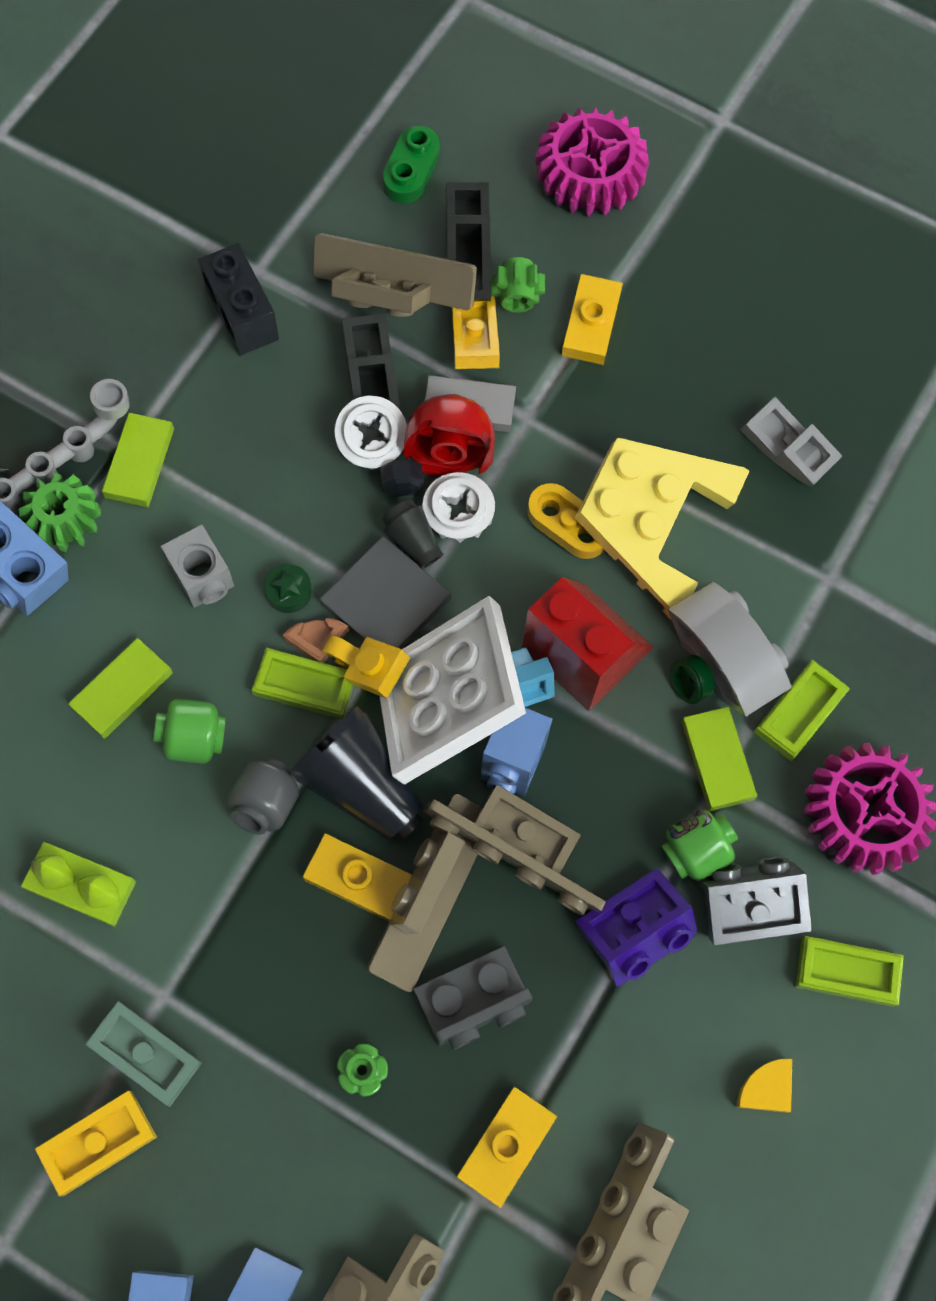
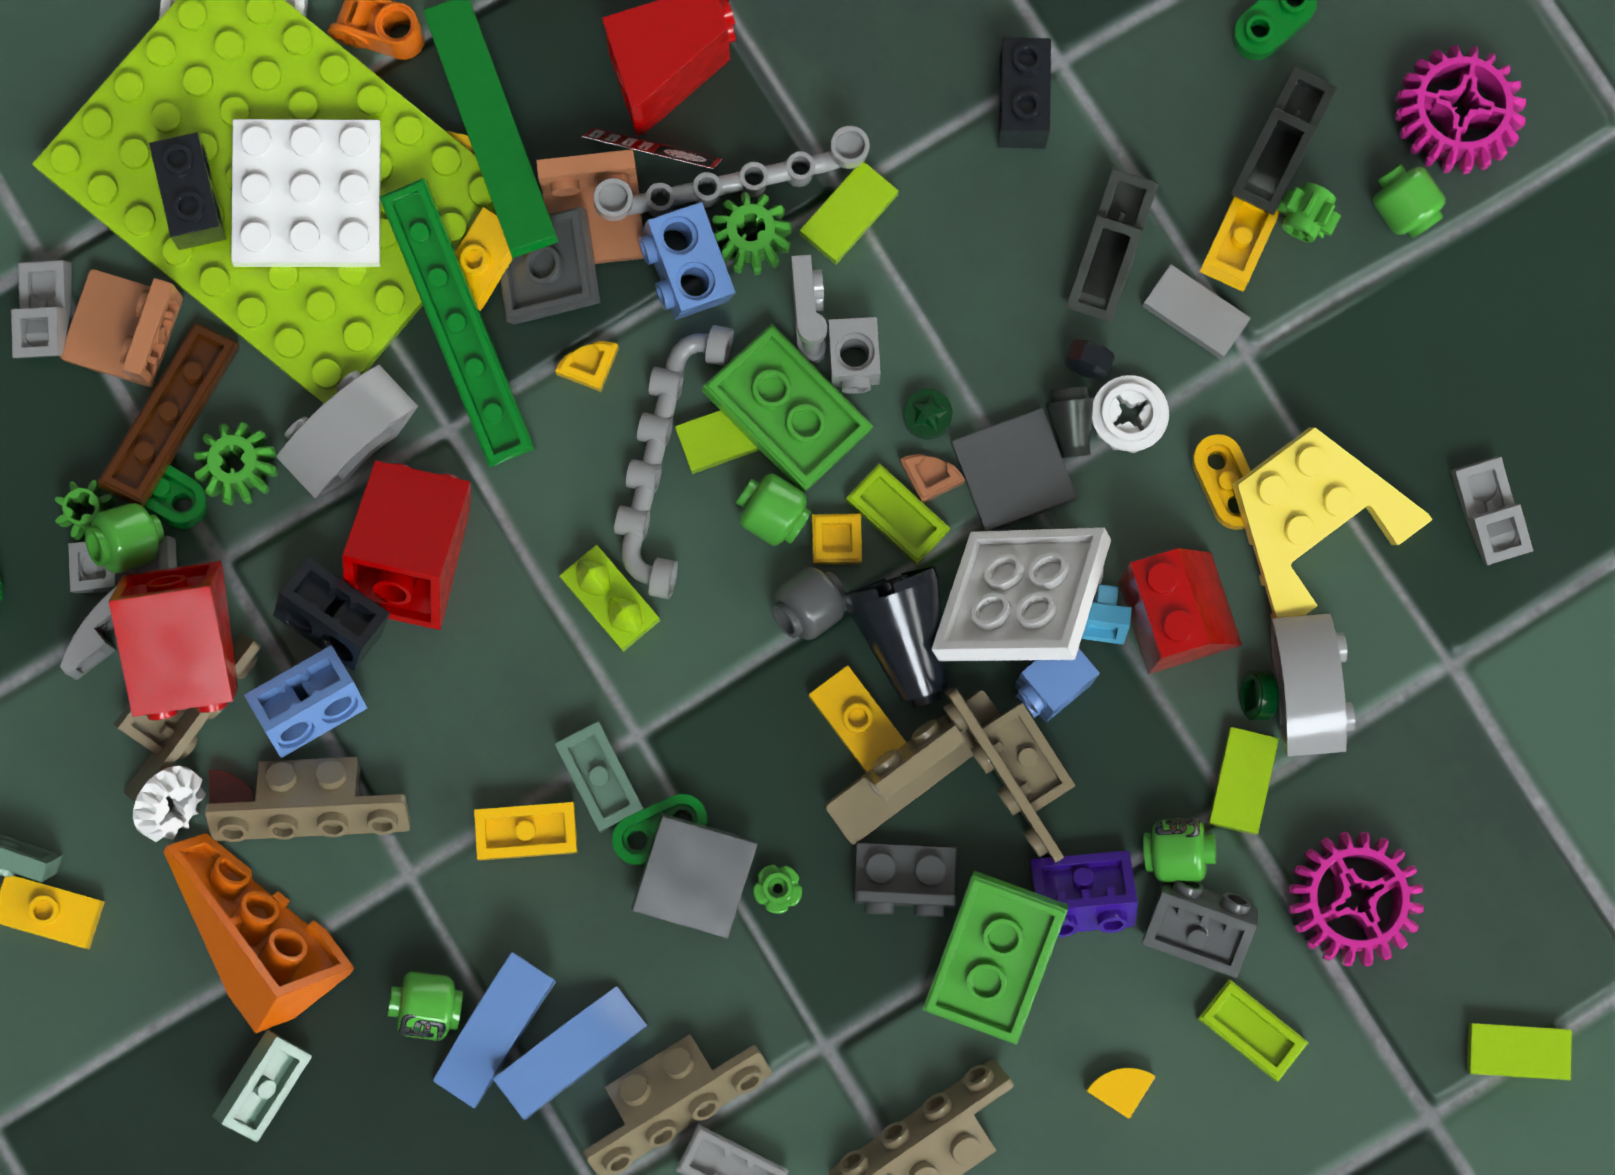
camera: 30 degrees right, 10 degrees up
dark tan bracket [314,233,477,317] -> none
yellow plate [322,635,410,699] -> none
white gear [335,396,407,470] -> none
red cylinder [404,394,495,478] -> none
yellow plate [457,1087,558,1208] -> none
yellow plate [561,274,623,365] -> none
lime tile [754,660,850,762] -> none
none -> green plate [612,794,708,866]
none -> light grey bar [614,325,734,600]
none -> tile [631,813,758,938]
none -> bright green tile [701,324,874,493]
none -> light grey plate [791,254,827,364]
none -> yellow tile [812,514,862,565]
none -> bright green tile [923,870,1069,1045]
none -> bright green head [1373,164,1446,238]

